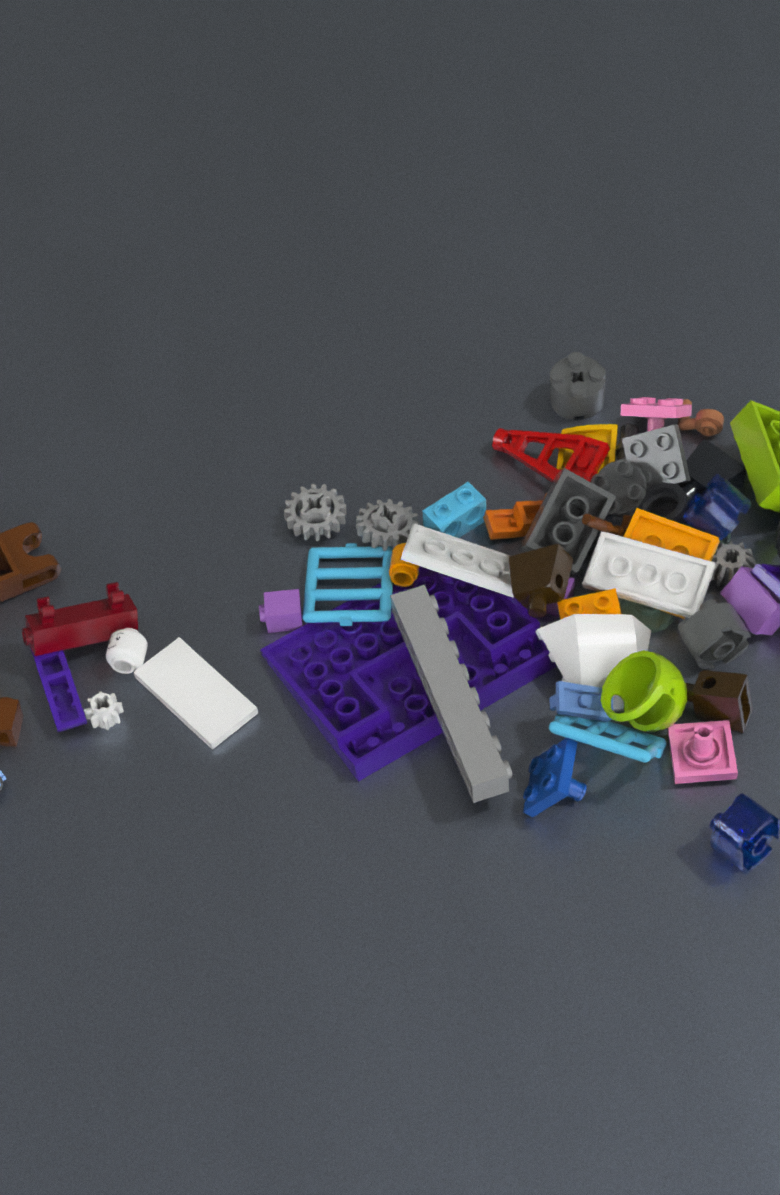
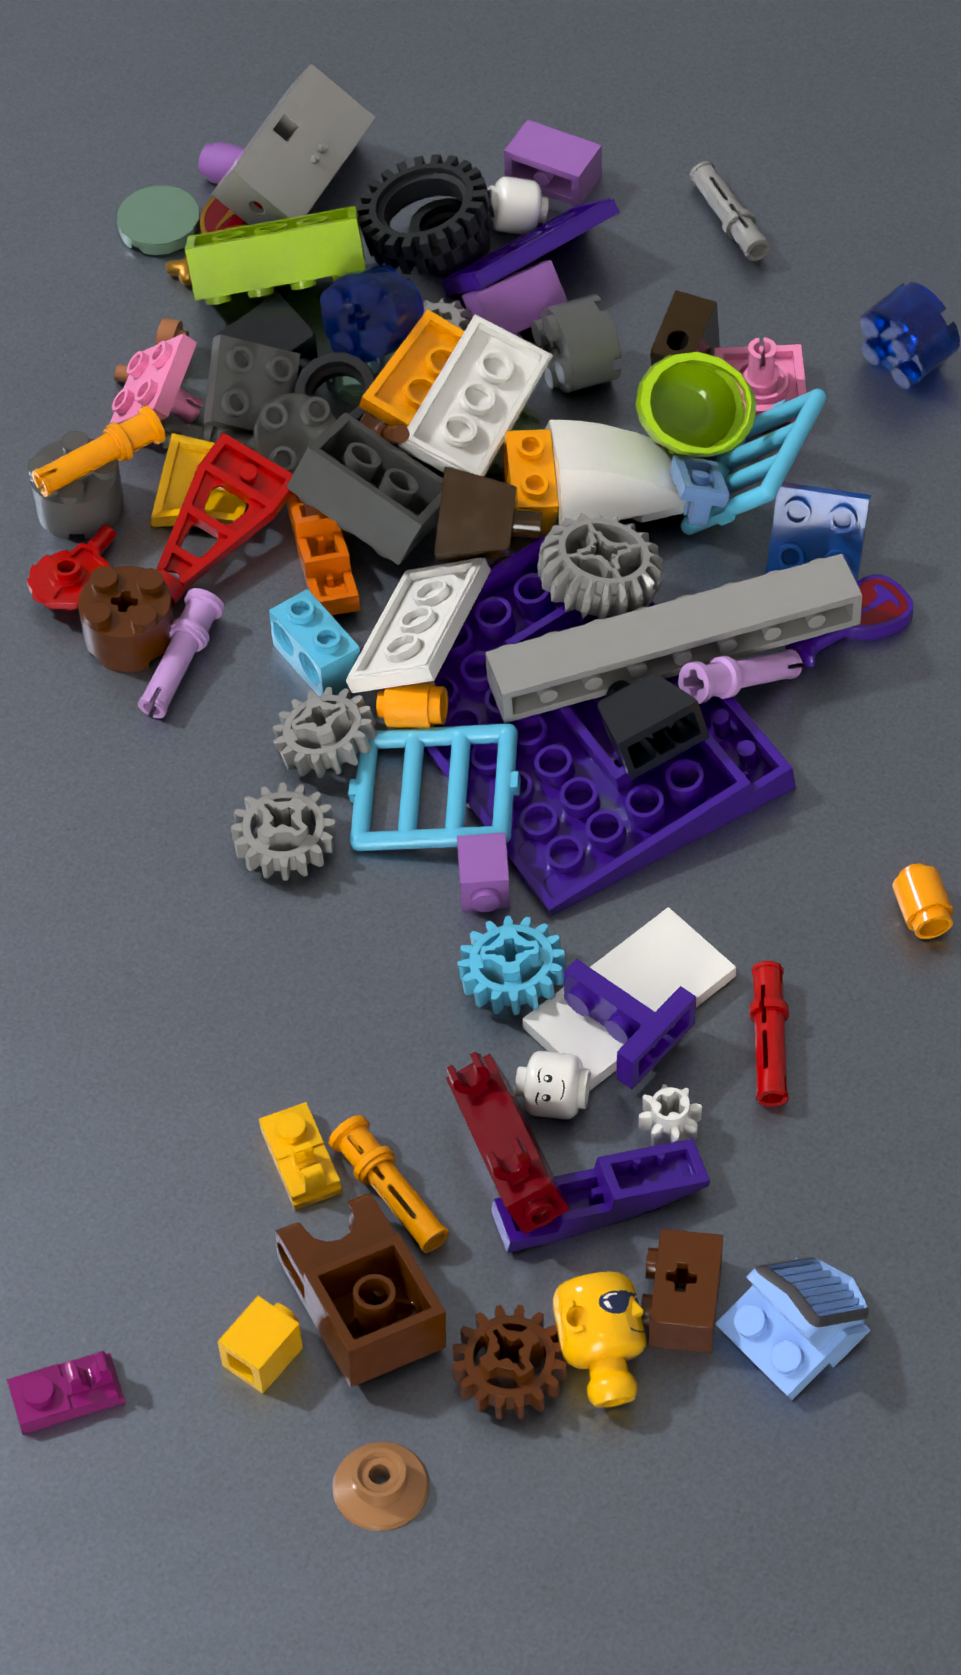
camera: 90 degrees left, 0 degrees up
none -> red piece [26,525,116,611]
none -> light orange pin [32,405,166,497]
none -> reddish brown brick [78,566,174,672]
none -> lavender pin [138,588,225,718]
none -> yellow plate [259,1102,343,1210]
none -> light orange pin [328,1115,450,1253]
none -> medium azure gear [457,916,566,1015]
none -> light grey gear [537,513,663,619]
none -> dark purple bracket [564,958,696,1090]
none -> black torso [597,674,710,780]
none -> lavender pin [678,649,802,704]
none -> red pin [749,961,789,1107]
none -> dark purple piece [785,574,914,668]
none -> light orange brick [892,863,954,939]

